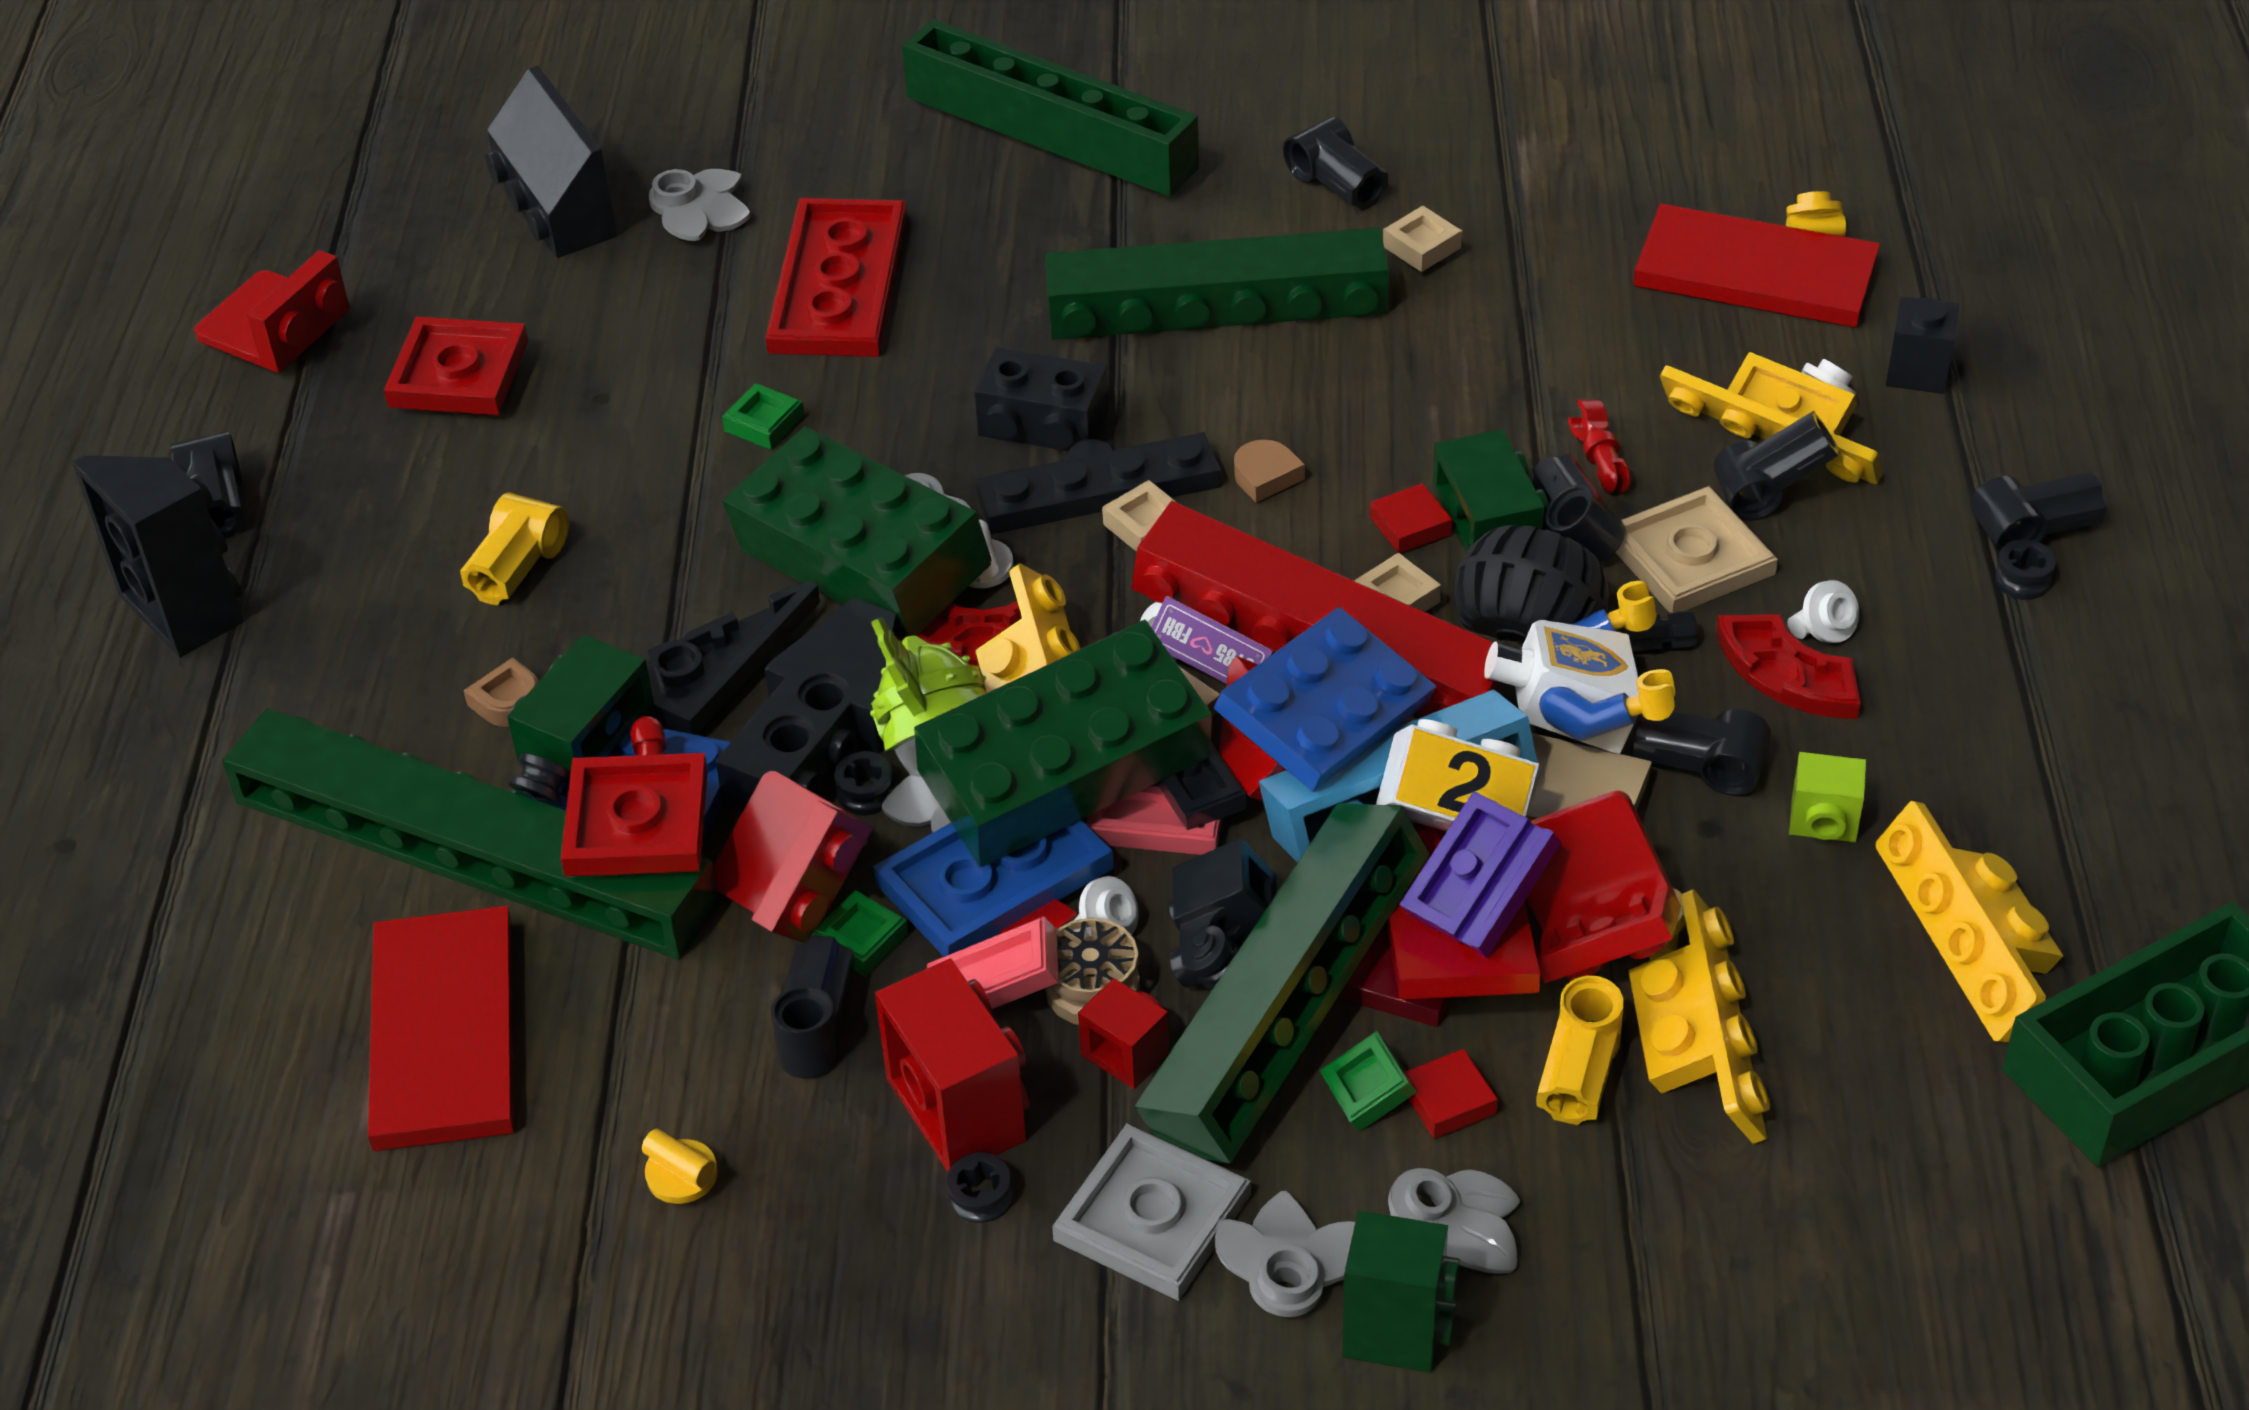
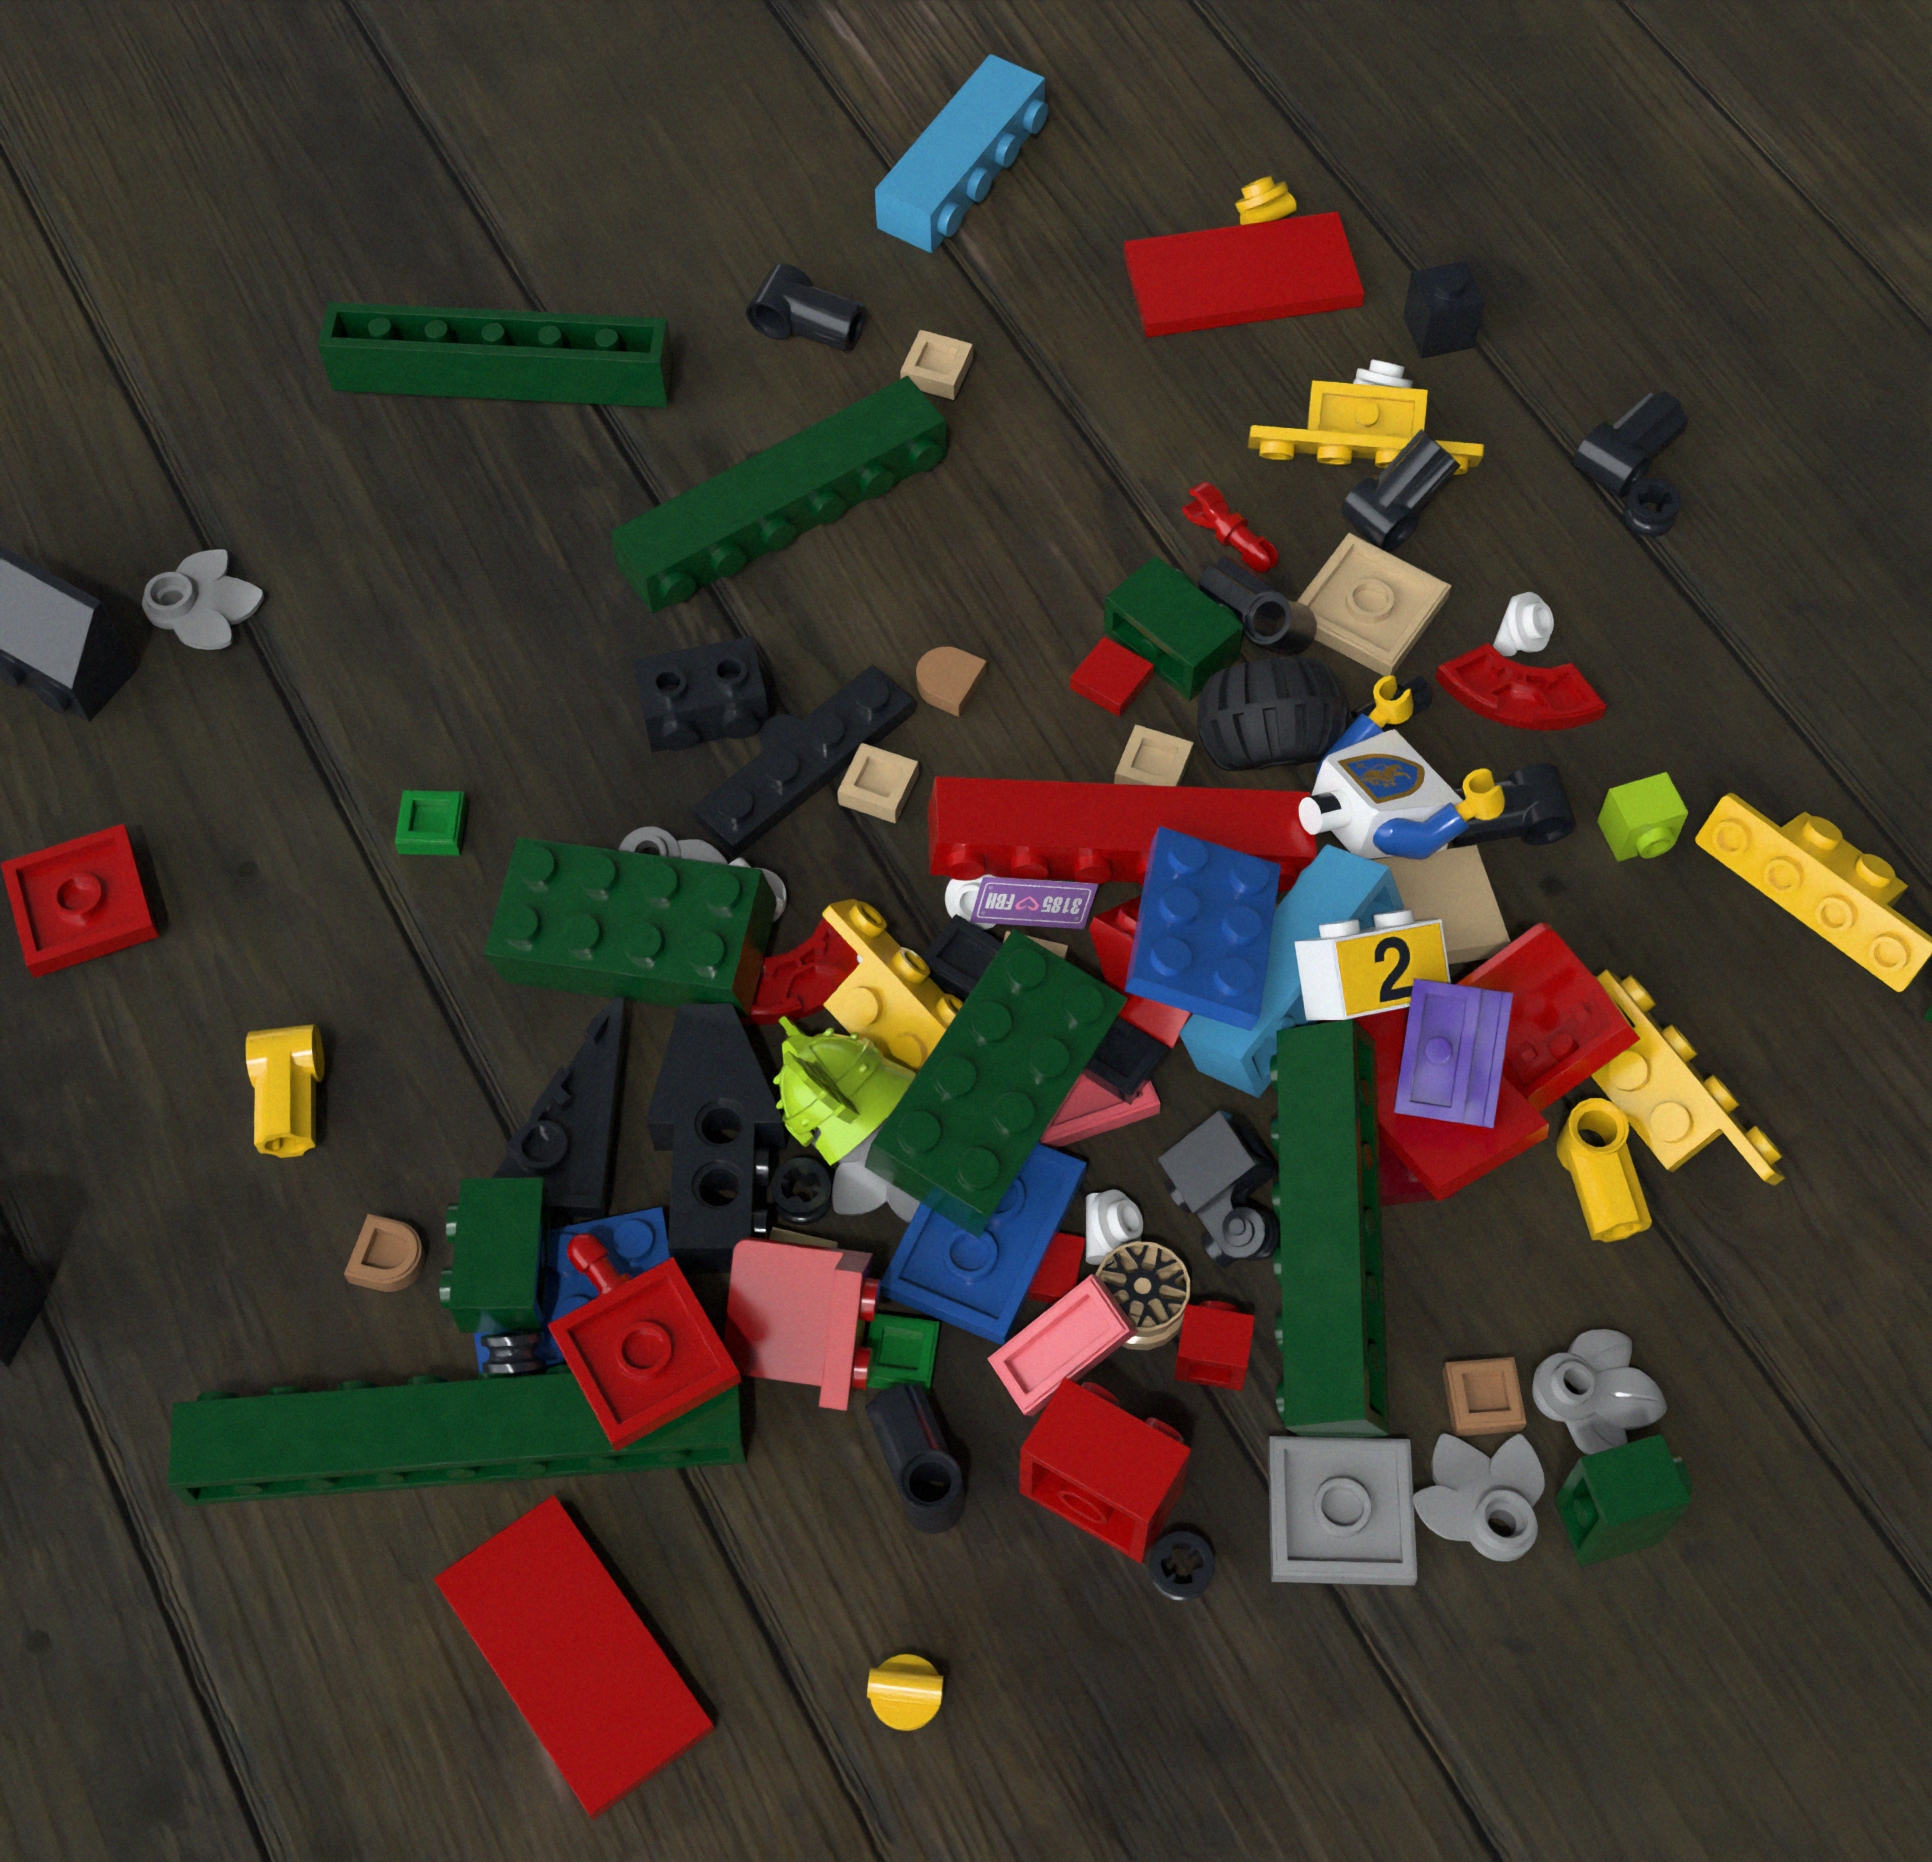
camera: 30 degrees left, 15 degrees up
red tile [766,198,908,357] -> none
green tile [1319,1031,1417,1132] -> none
red tile [1405,1049,1498,1139] -> none
none -> dark azure brick [875,54,1048,254]
none -> medium nougat tile [1442,1357,1527,1437]

